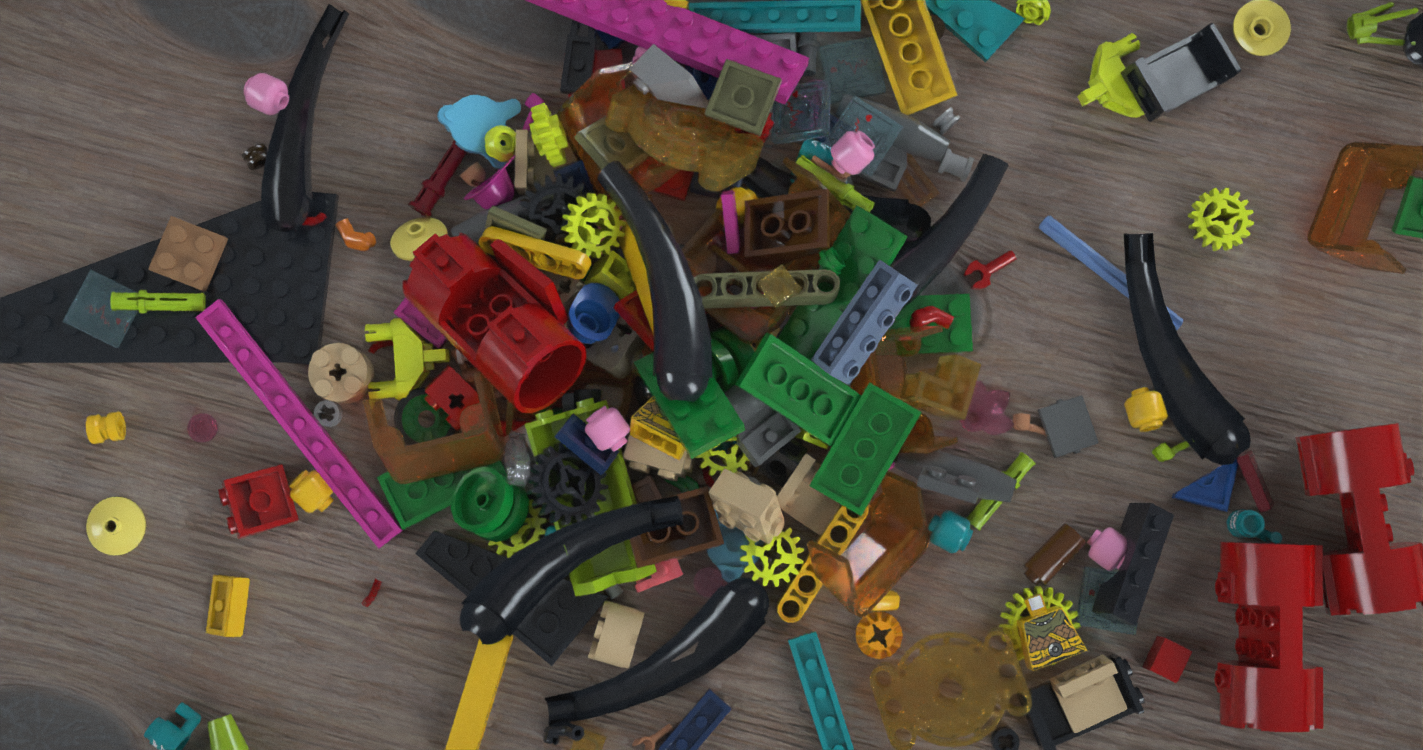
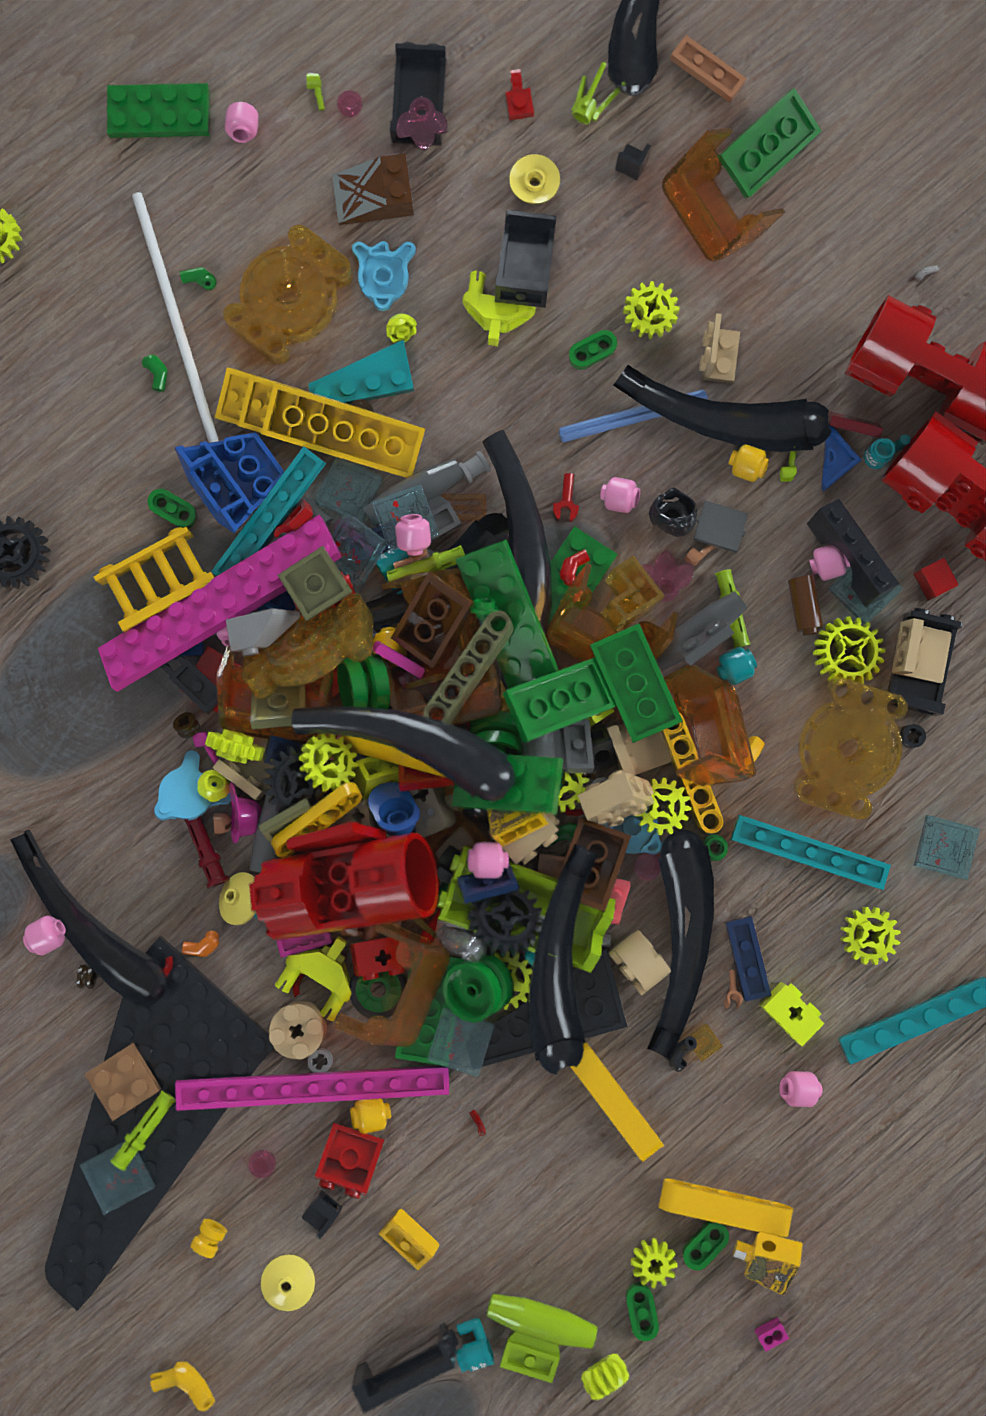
camera: 55 degrees left, 0 degrees up
clear yellow tile [758,265,801,309] -> none
sand blue brick [811,259,918,385] -> none
light orange gear [855,611,903,659] -> none
light grey bush [932,107,961,135] -> none
torso [1017,594,1087,671] -> none
none -> dark brown bush [173,712,200,739]
none -> red plate [274,500,313,538]
none -> black panel [302,1190,342,1240]
none -> green wheel [337,653,390,709]
none -> black panel [351,1323,458,1414]
none -> clear light blue tile [427,1007,495,1077]
none -> green plate [569,330,617,370]
none -> bright pink head [600,477,640,513]
none -> black panel [615,143,652,181]
none -> black hair [649,487,698,537]
none -> tan bracket [699,313,740,384]
none -> green plate [703,834,728,861]

